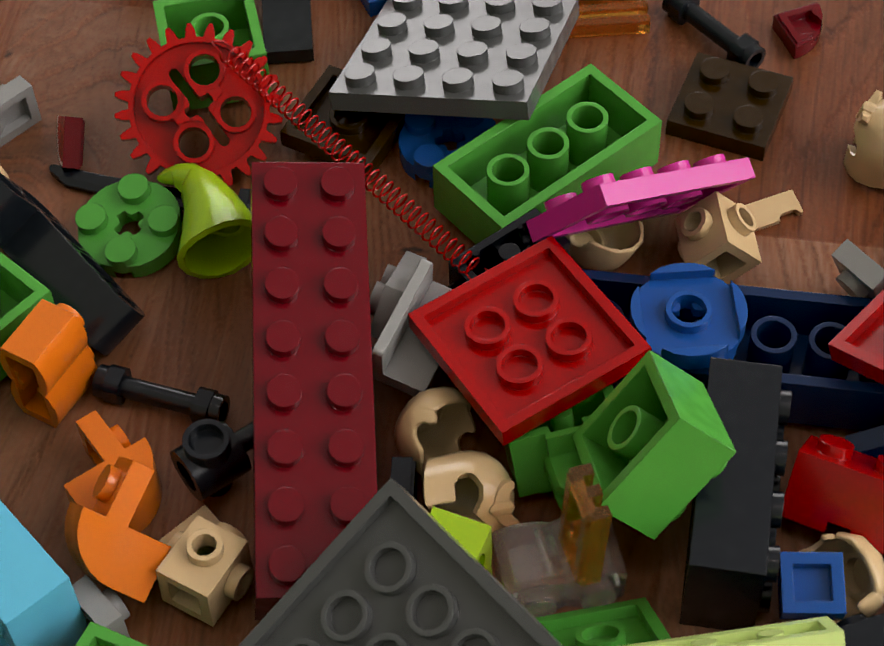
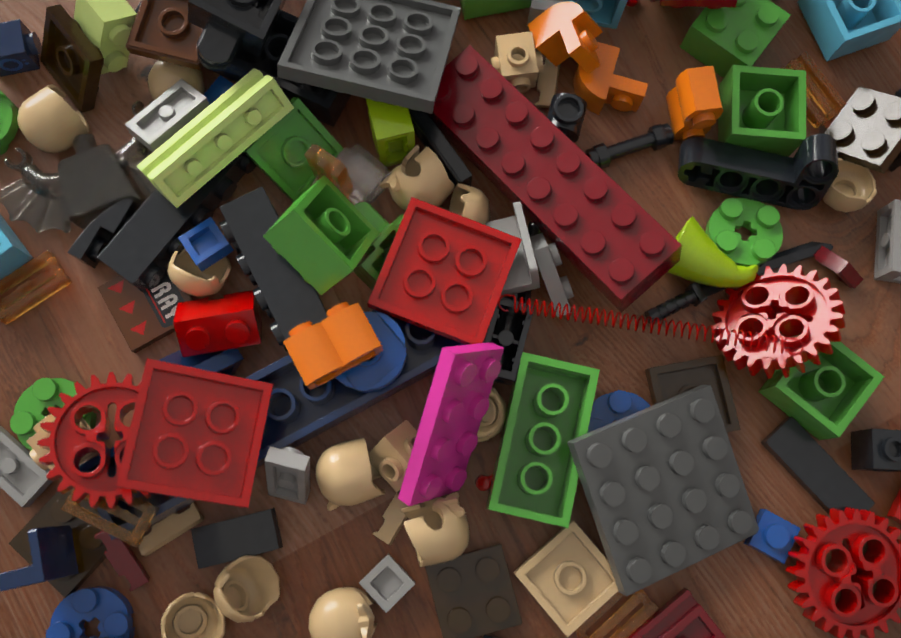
camera: 135 degrees right, 25 degrees up
none -> orange brick [283,302,383,390]
none -> tan helmet [316,438,386,511]
none -> light grey plate [359,553,416,613]
none -> tan helmet [400,492,470,567]
none -> tan plate [513,520,618,638]

